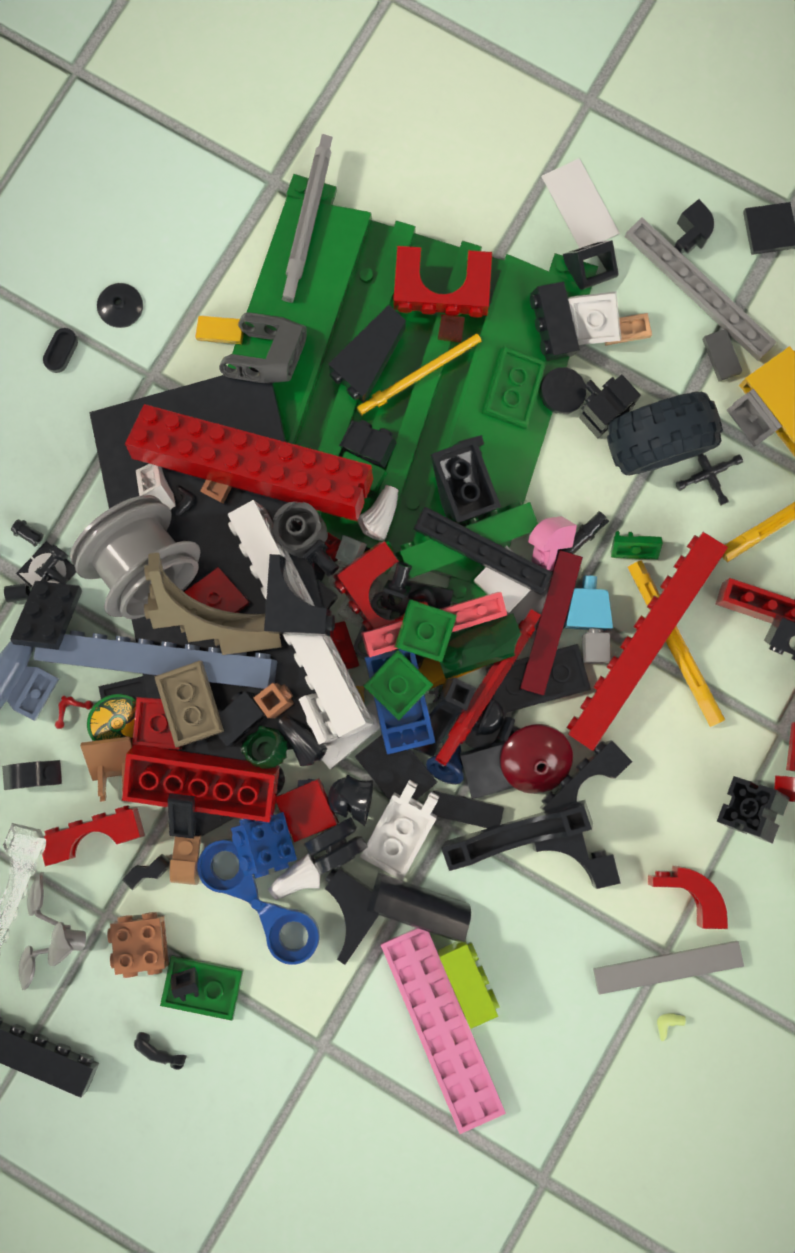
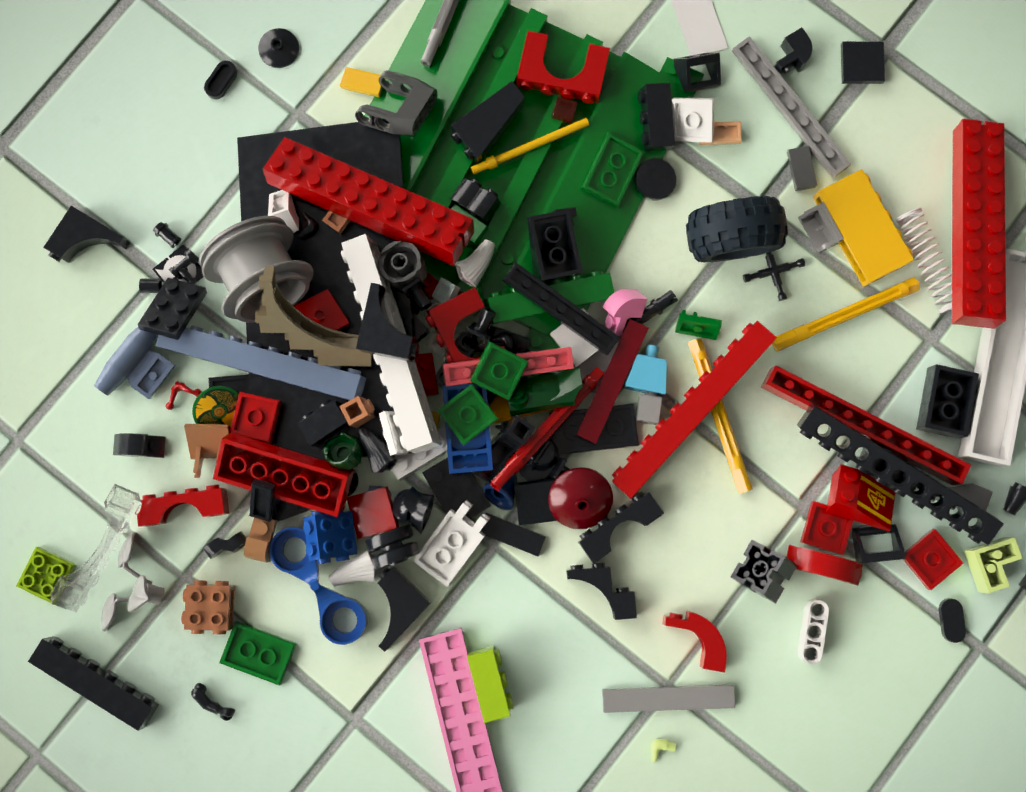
camera: 10 degrees right, 0 degrees up
dark tan tile [154,661,224,747] -> none
black tile [171,967,199,1001] -> none
black brick [367,872,471,942] -> none
black arch [441,800,593,871] -> none
black brick [579,374,641,439] -> none

